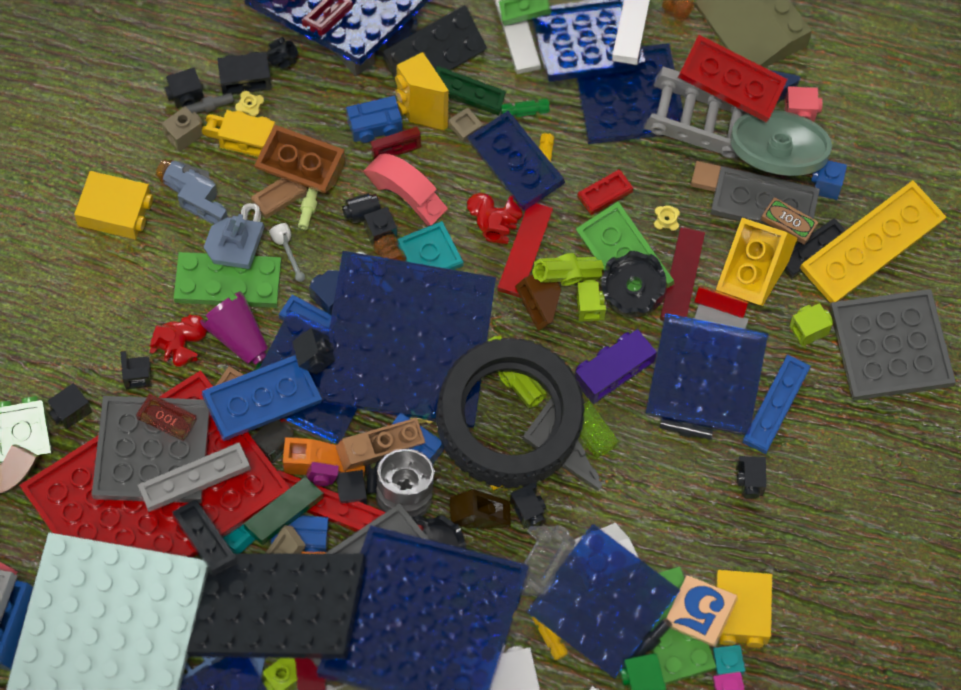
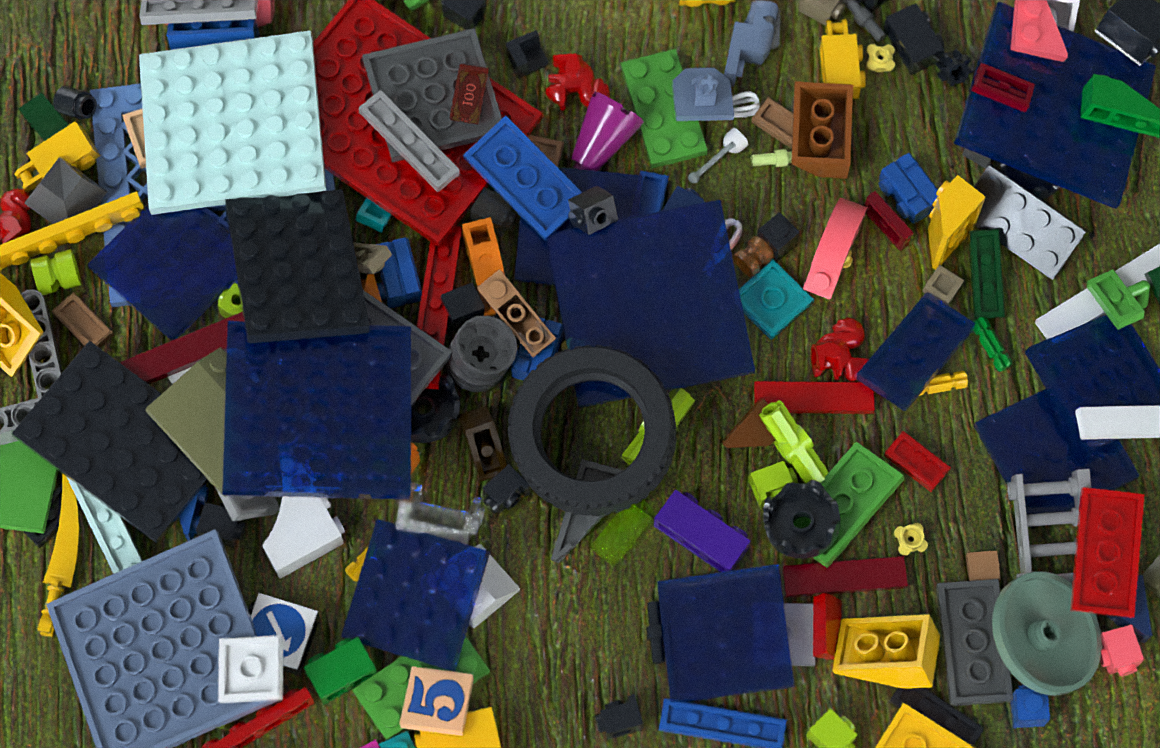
camera: 75 degrees right, 5 degrees up
black plate [172,500,237,576] -> none
dark green tile [244,477,323,546] -> none
magenta plate [306,462,338,486] -> none
black brick [342,193,381,224] -> none
black bar [630,618,672,658] -> none
medium nougat tile [761,197,818,245] -> none

